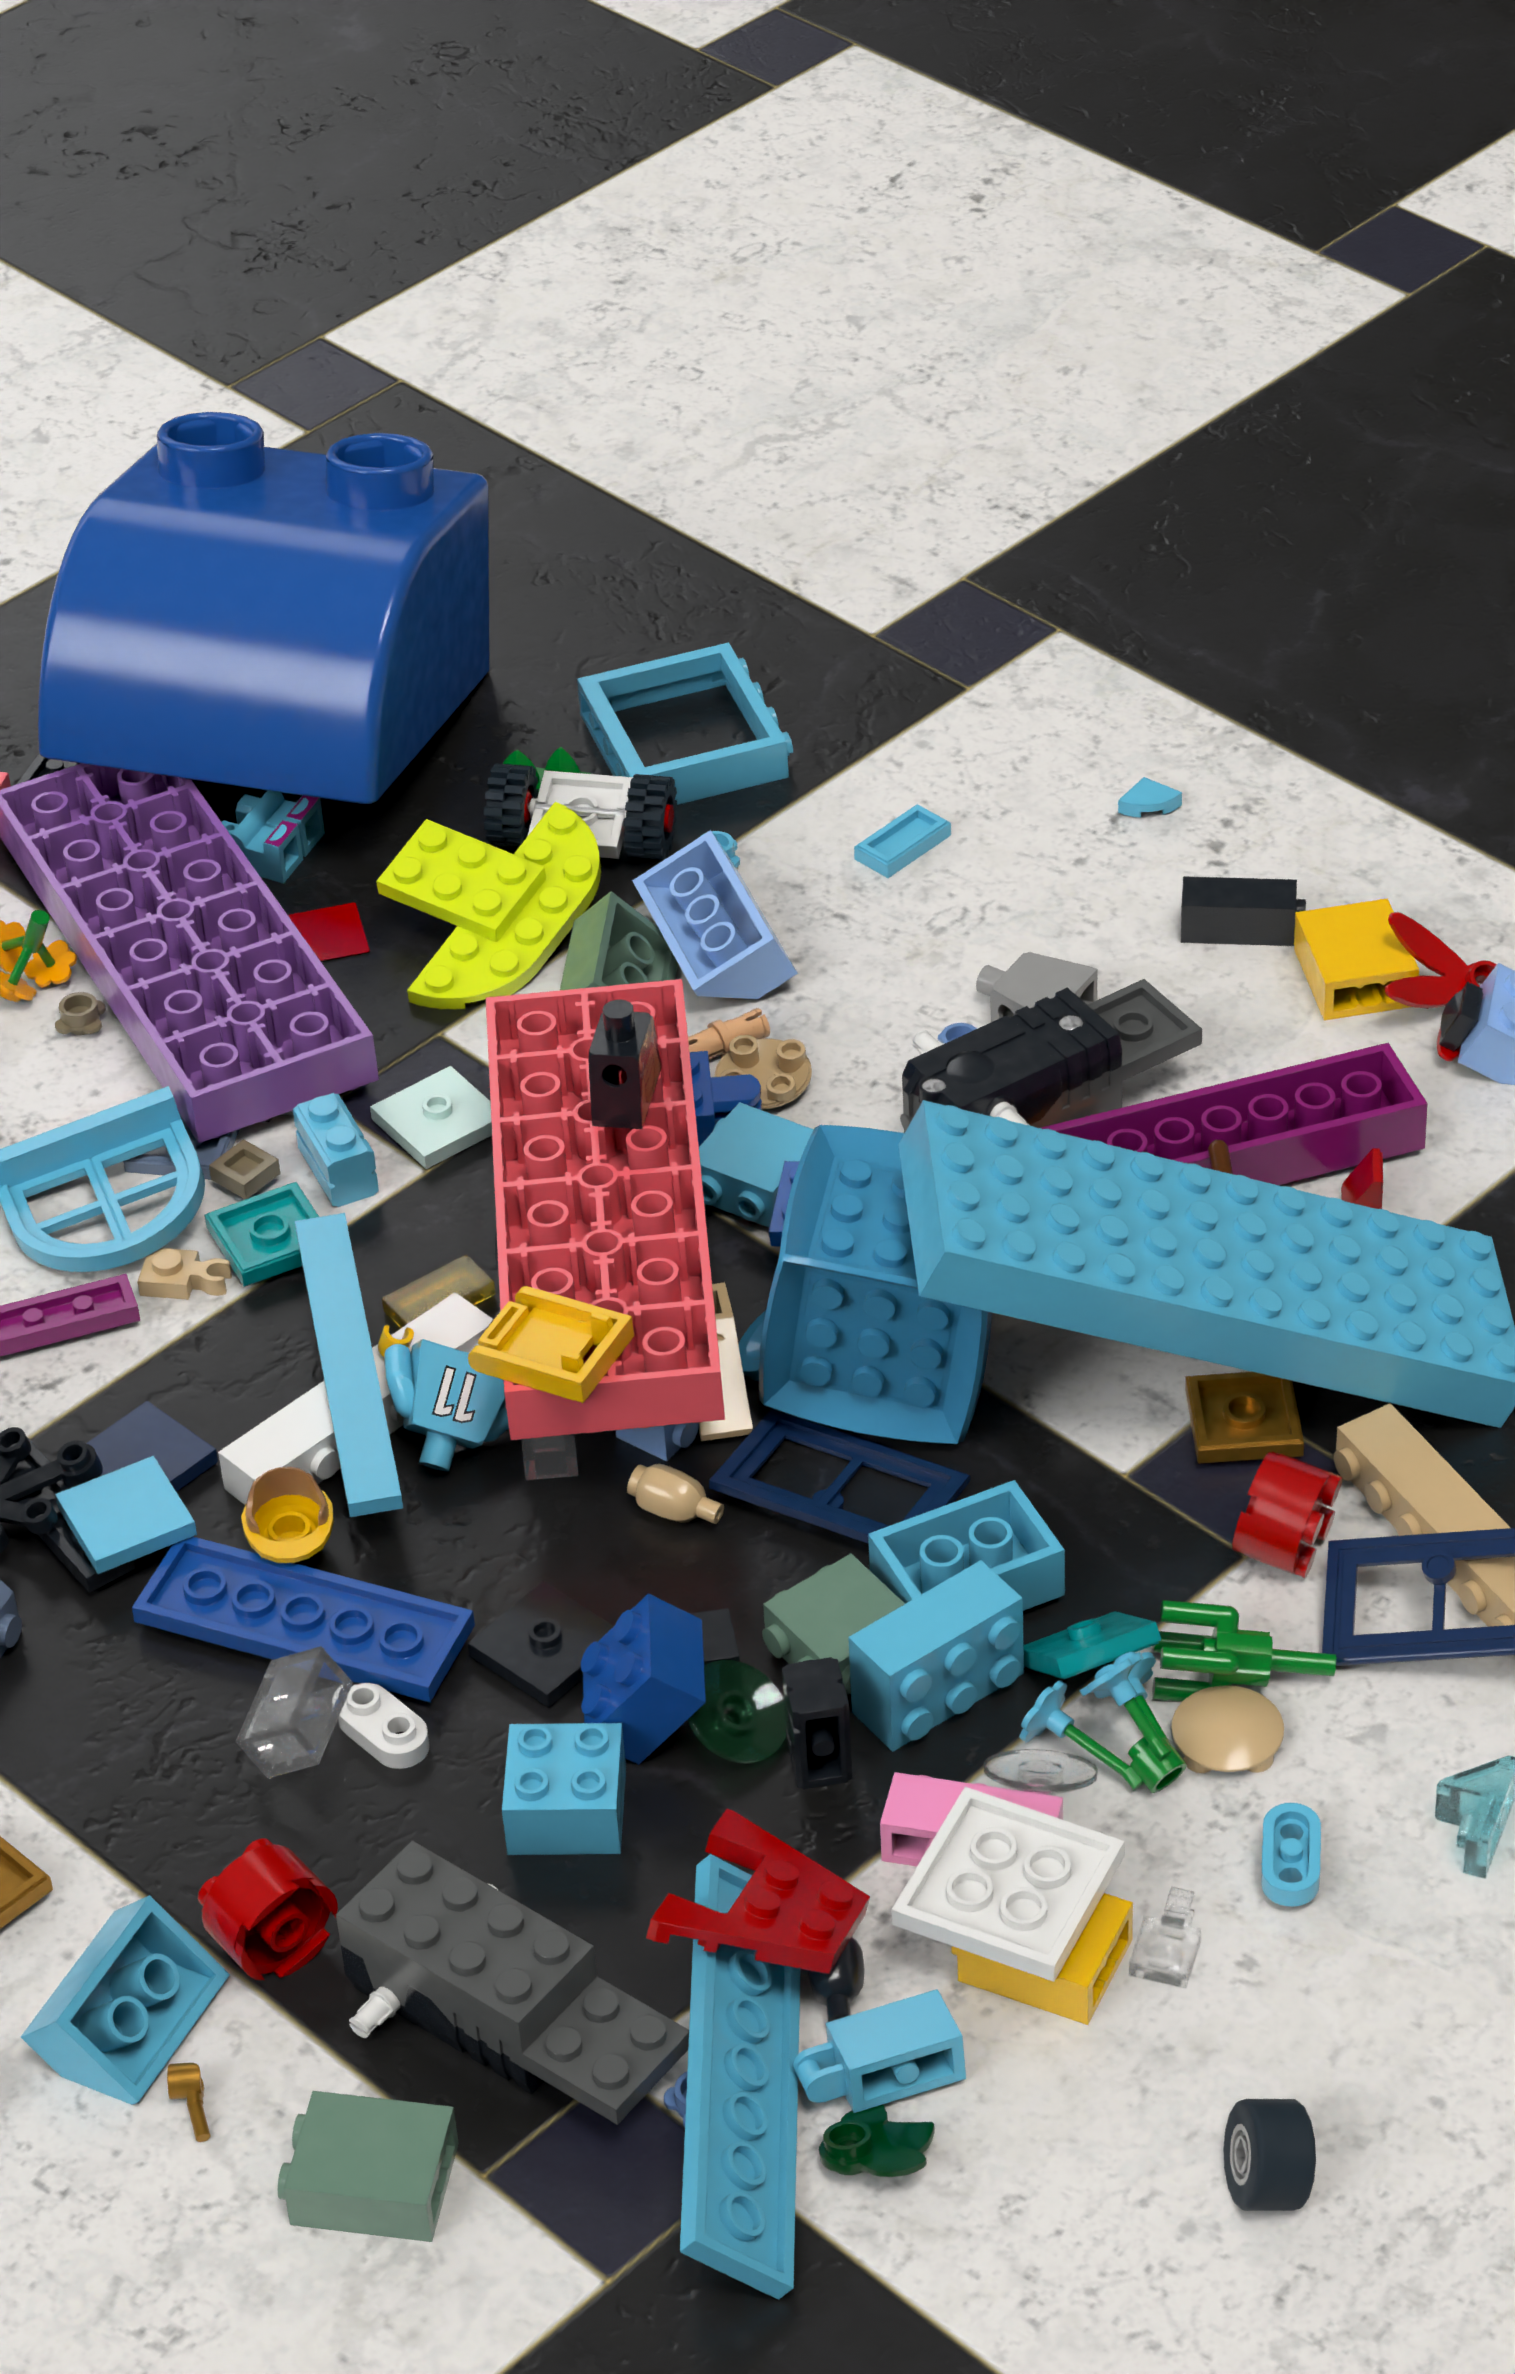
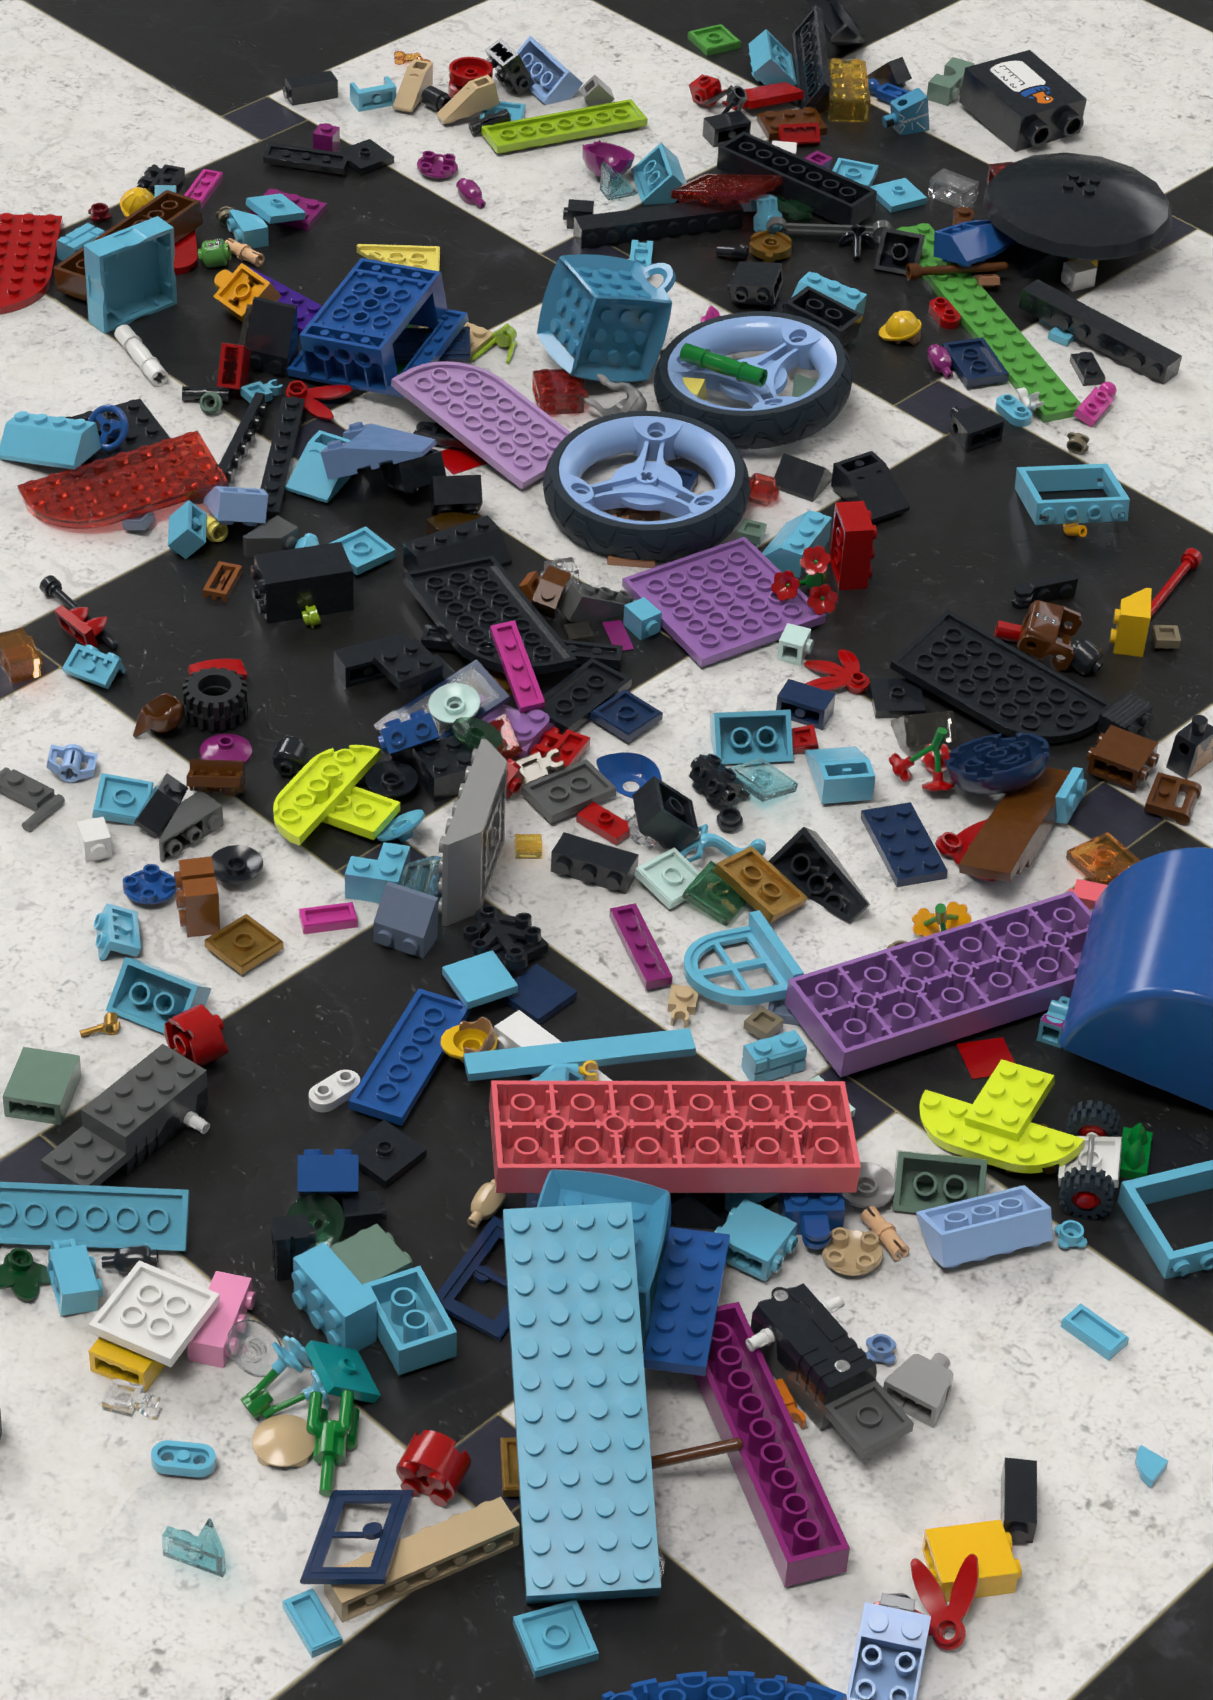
camera: 85 degrees right, 0 degrees up
teal plate [204,1182,319,1287] -> none
clear brick [235,1646,353,1778] -> none
yellow container [468,1286,634,1403] -> none
medium azure brick [502,1723,626,1855] -> none
black torso [588,1000,661,1129] -> none
red wing [646,1808,870,1974] -> none
red slope [1341,1148,1383,1209] -> none

